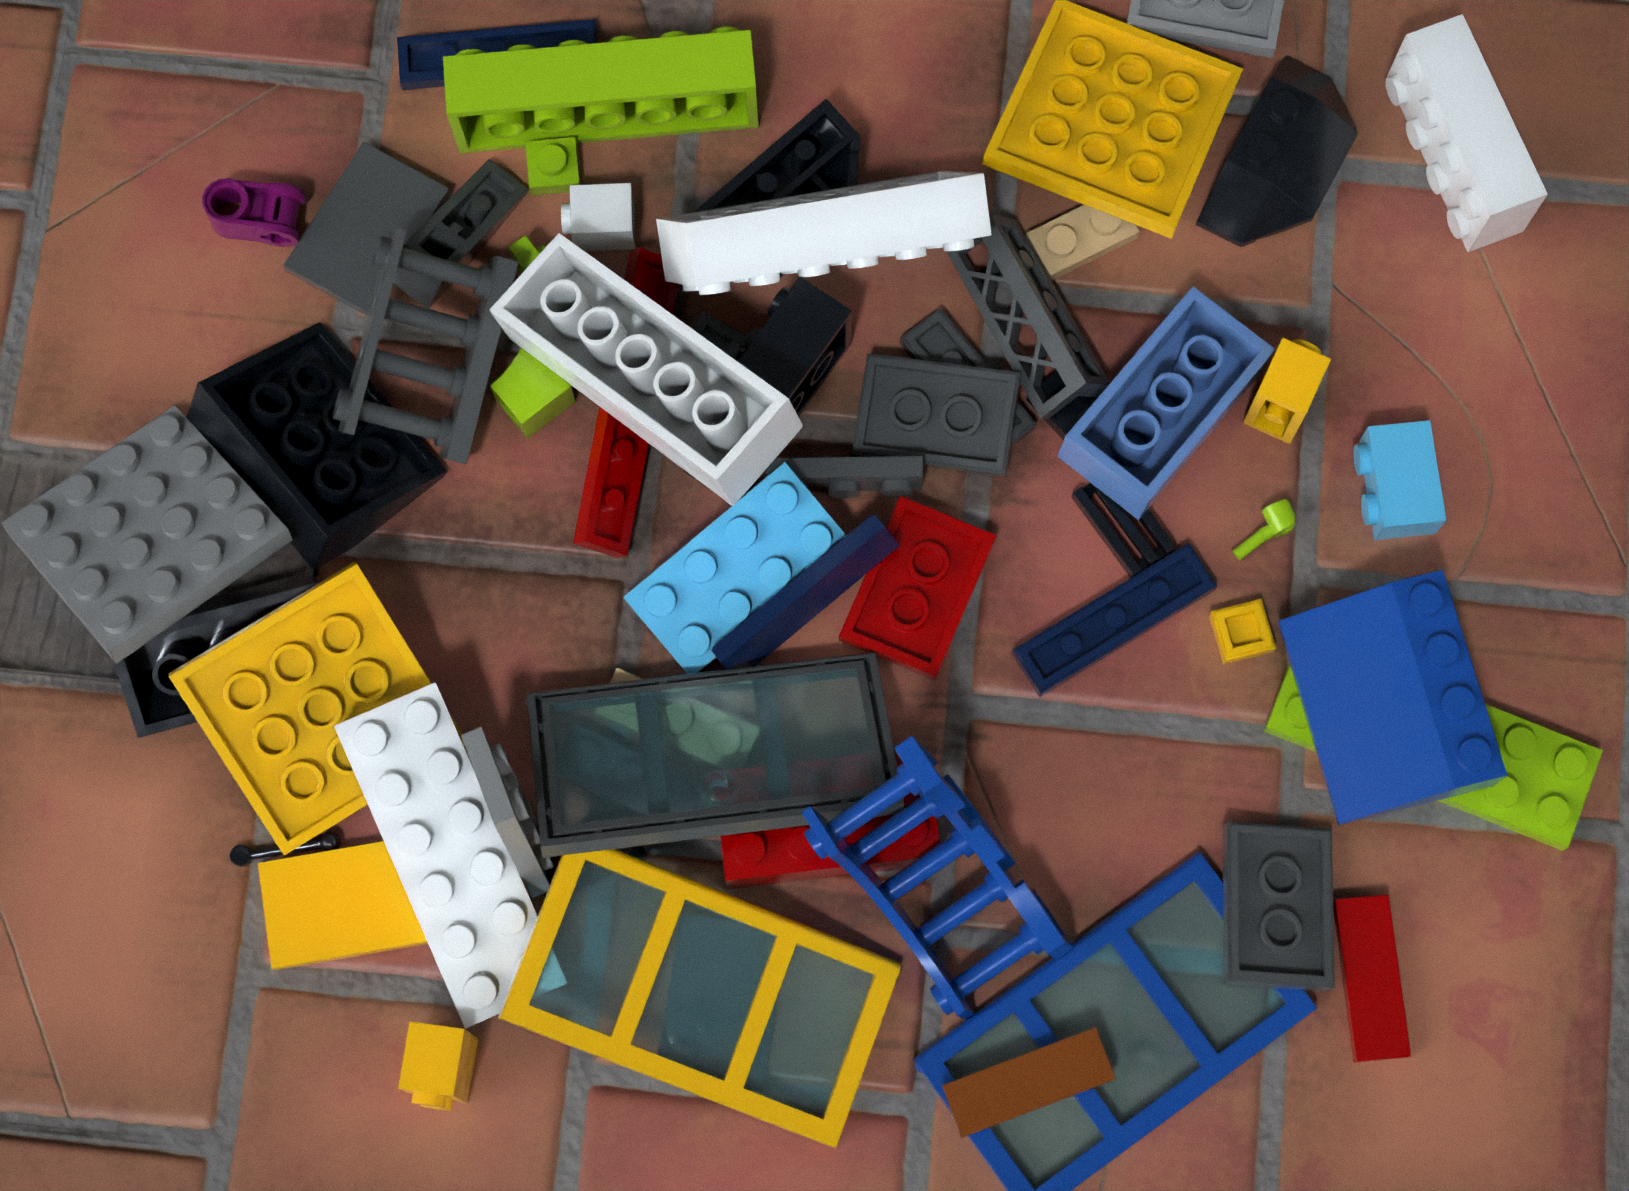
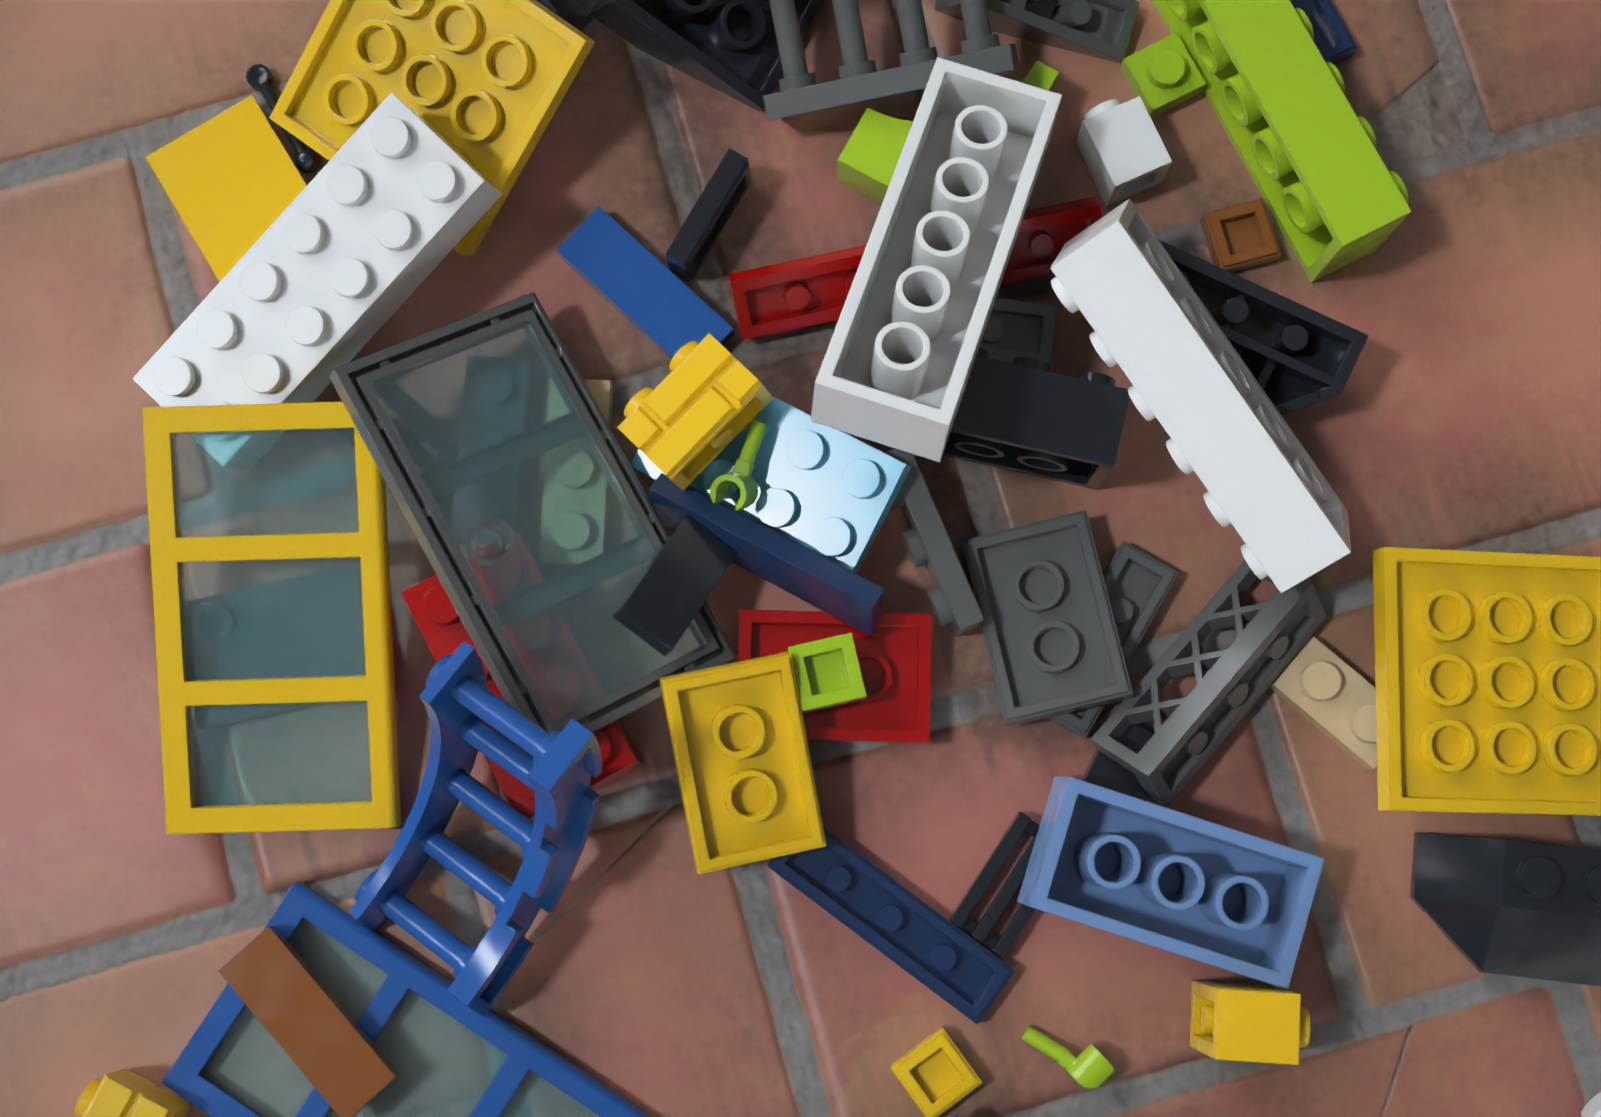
camera: 70 degrees right, 5 degrees up
yellow brick [398,1021,478,1111] -> none
light grey plate [461,727,554,898] -> none
none -> blue tile [556,206,735,359]
none -> black tile [613,514,738,656]
none -> yellow brick [617,334,773,491]
none -> yellow tile [659,652,826,874]
none -> black tile [665,148,751,282]
none -> lime hand [710,420,768,511]
none -> lime plate [788,633,867,713]
none -> dark orange tile [1200,198,1281,273]

